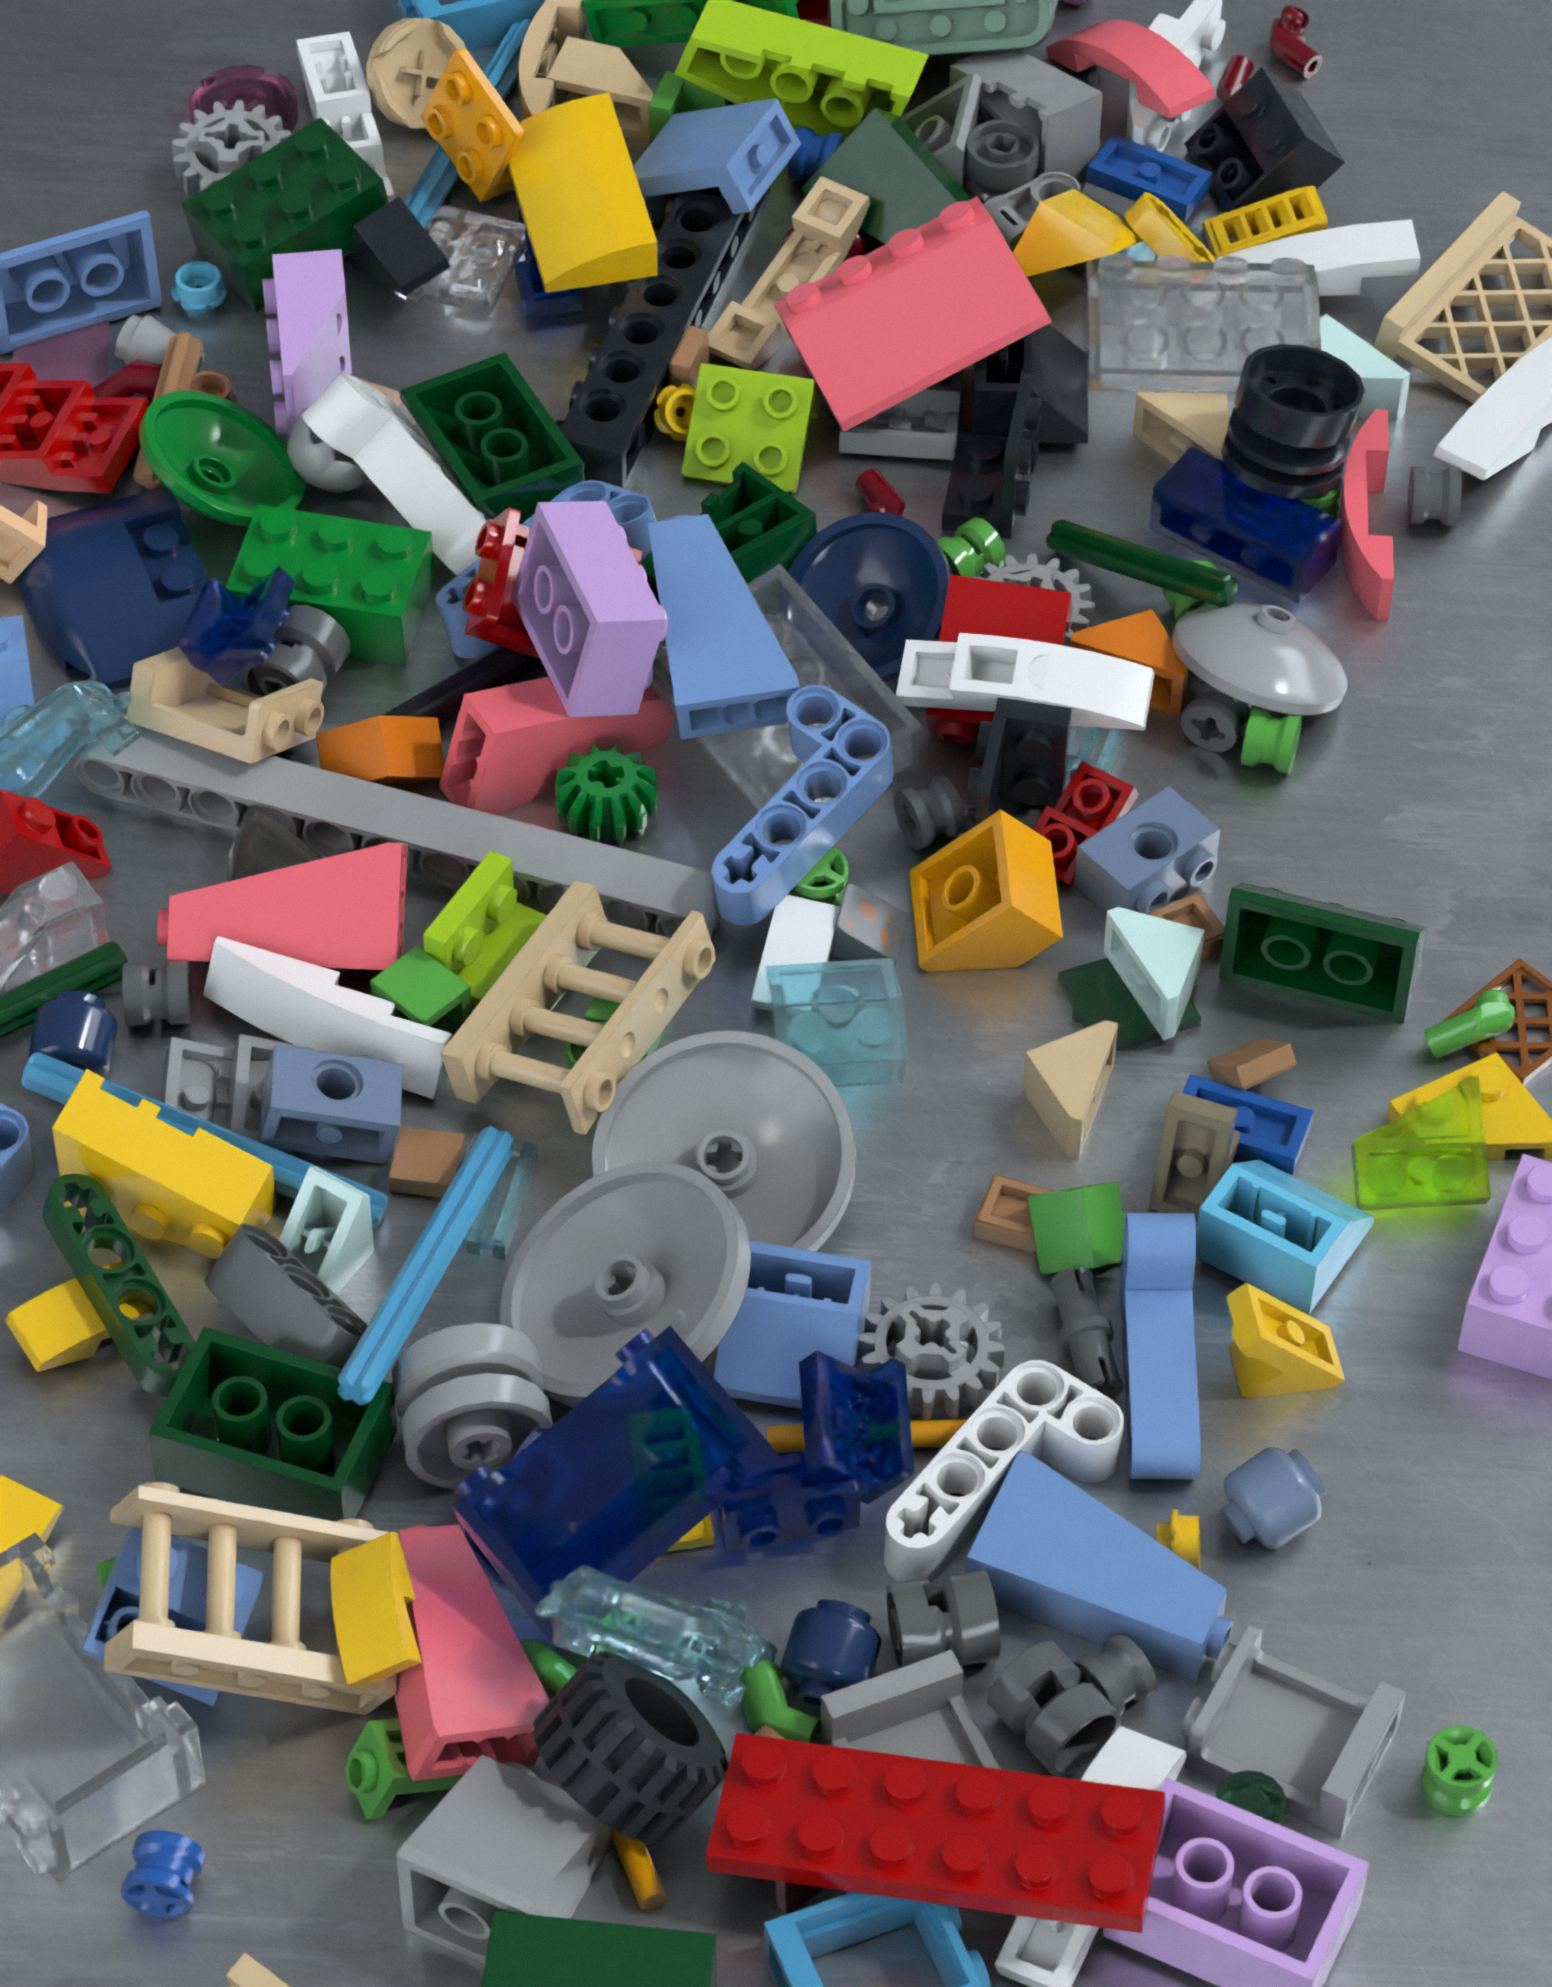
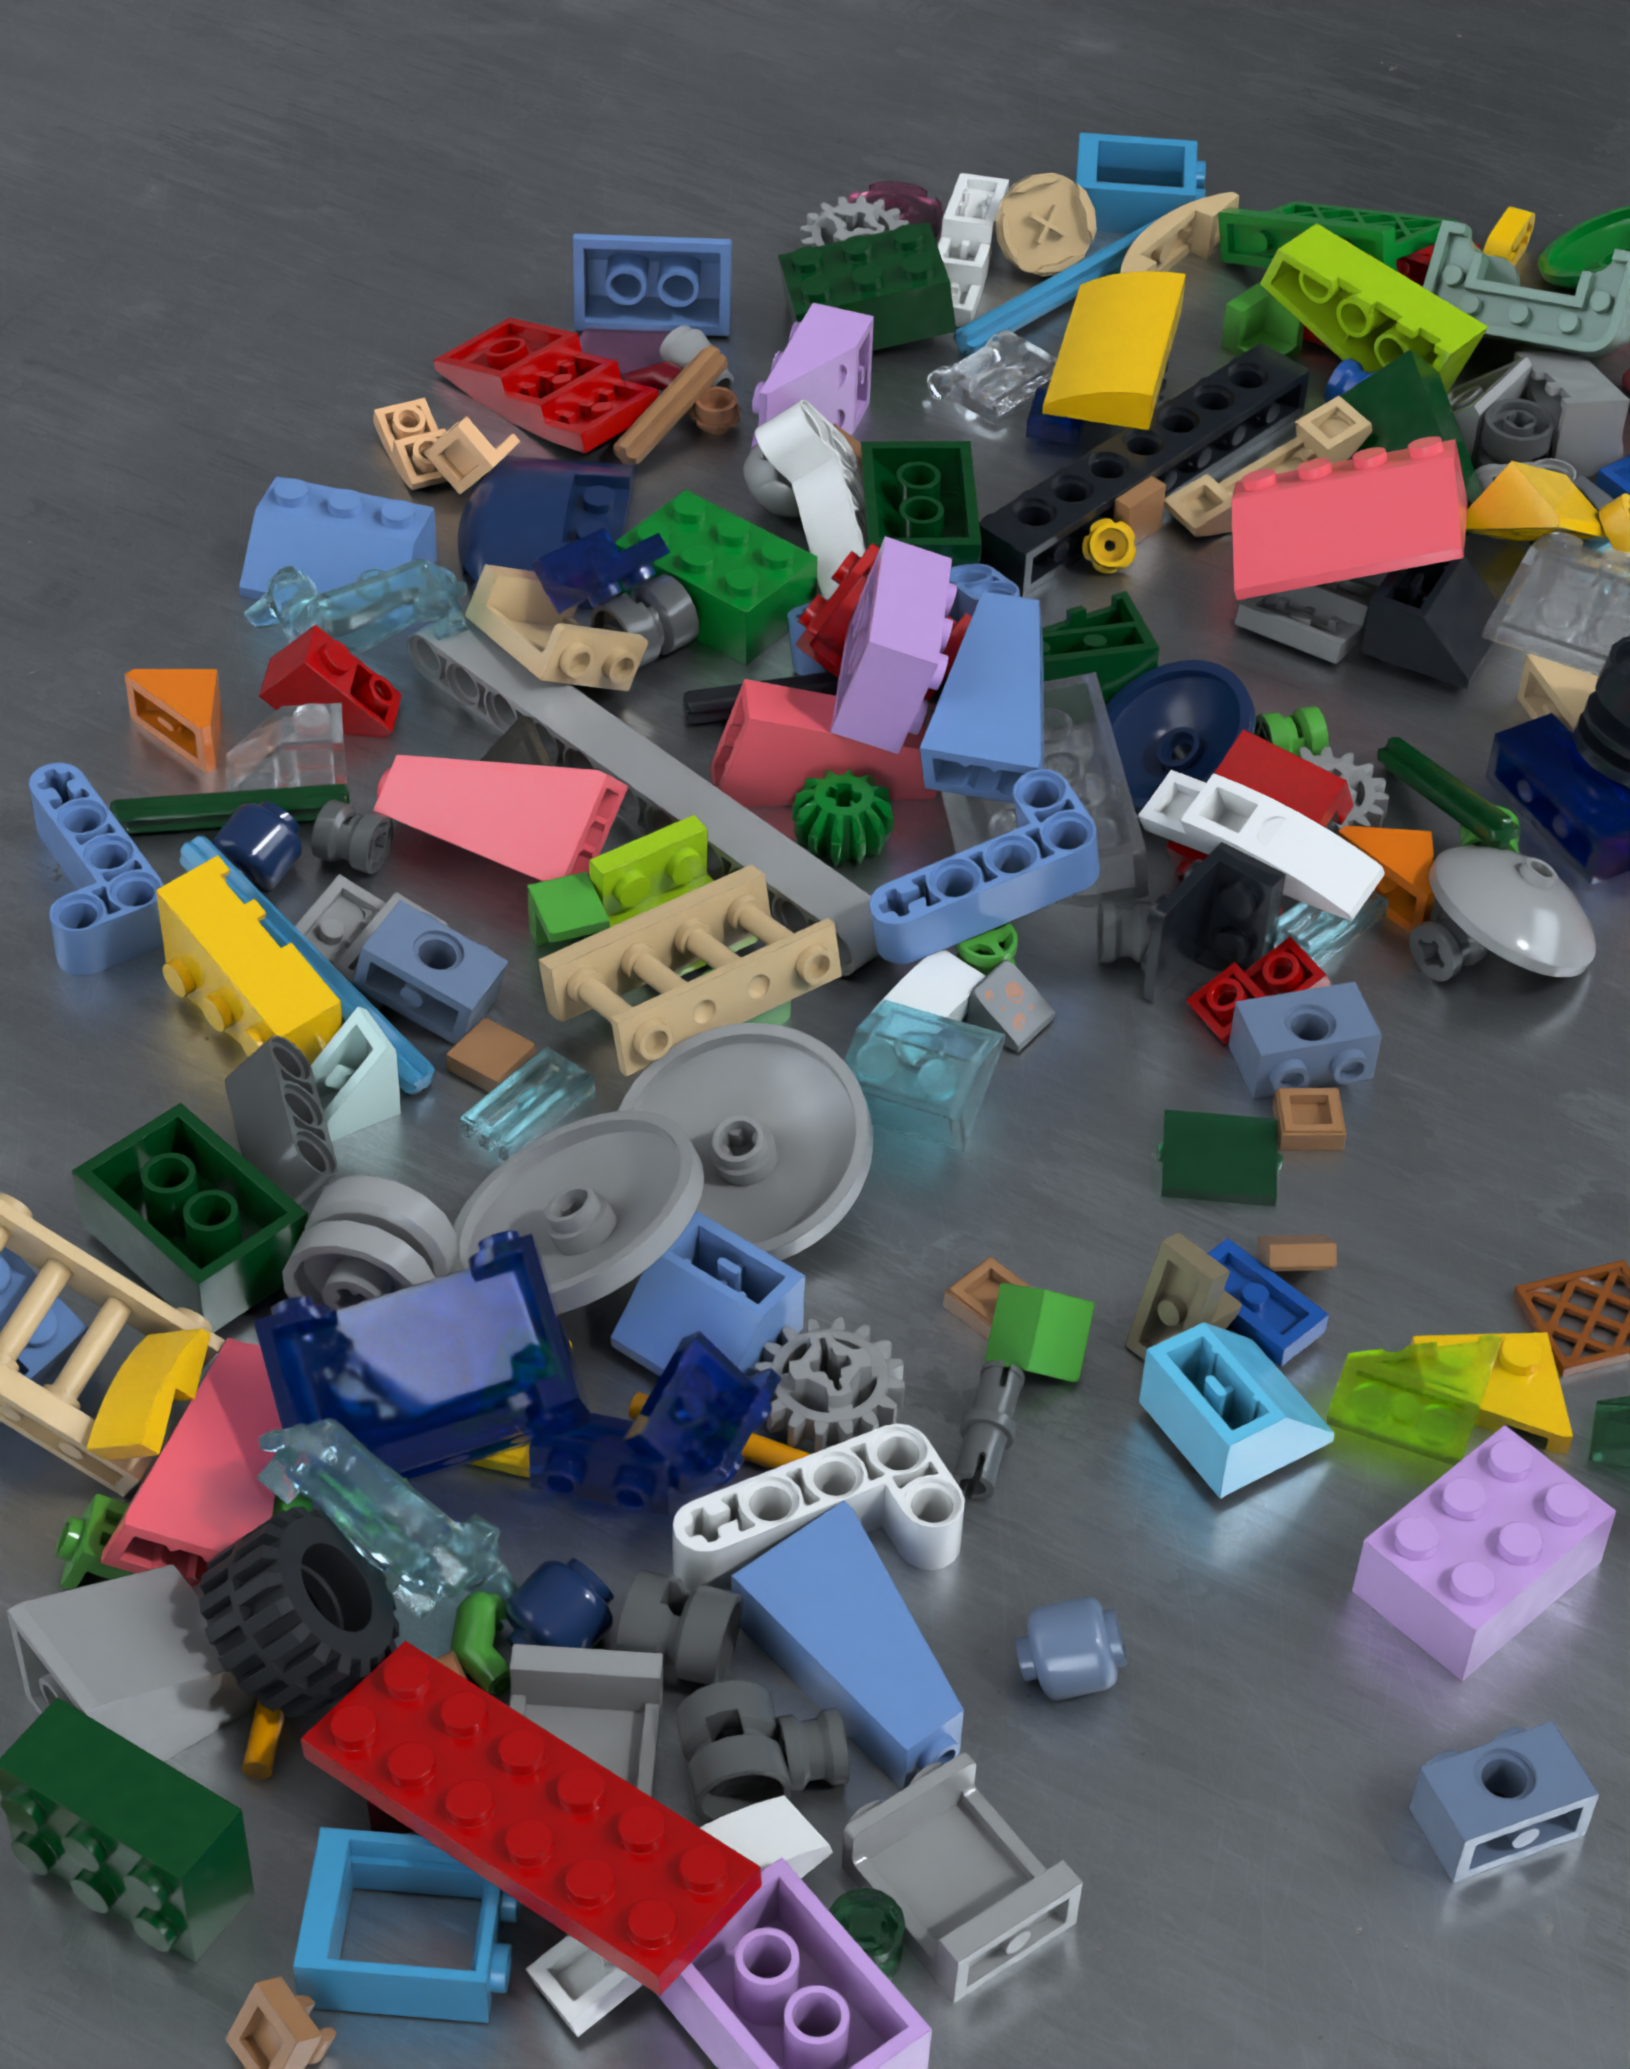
camera: 25 degrees right, 5 degrees down
yellow slope [5,1261,153,1372] -> none
dark green beam [42,1173,196,1397] -> none
green dish [139,391,305,527] -> none
medium azure plate [171,261,227,313] -> none
white slope [203,936,452,1099] -> none
orange slope [316,715,445,787] -> none
dark azure axle [337,1126,514,1405] -> none
black slope [349,196,451,296] -> none
light orange bracket [421,48,524,202] -> none
tan slope [546,36,654,142] -> none
medium blue panel [633,98,801,223] -> none
lime bracket [682,363,821,494] -> none
dark red arm [855,469,906,517] -> none
light orange slope [909,809,1063,972] -> none
black bracket [941,374,1042,539] -> none
tan slope [1023,1020,1118,1160] -> none
light aqua slope [1103,907,1205,1040] -> none
medium blue beam [1120,1213,1201,1479] -> none
yellow plate [1157,1509,1200,1570] -> none
dark green slope [1219,882,1428,1024] -> none
yellow slope [1226,1283,1345,1398] -> none
bright green wheel [1241,706,1302,775] -> none
bright green wheel [1421,1725,1498,1817] -> none
bright green arm [1424,989,1516,1059] -> none

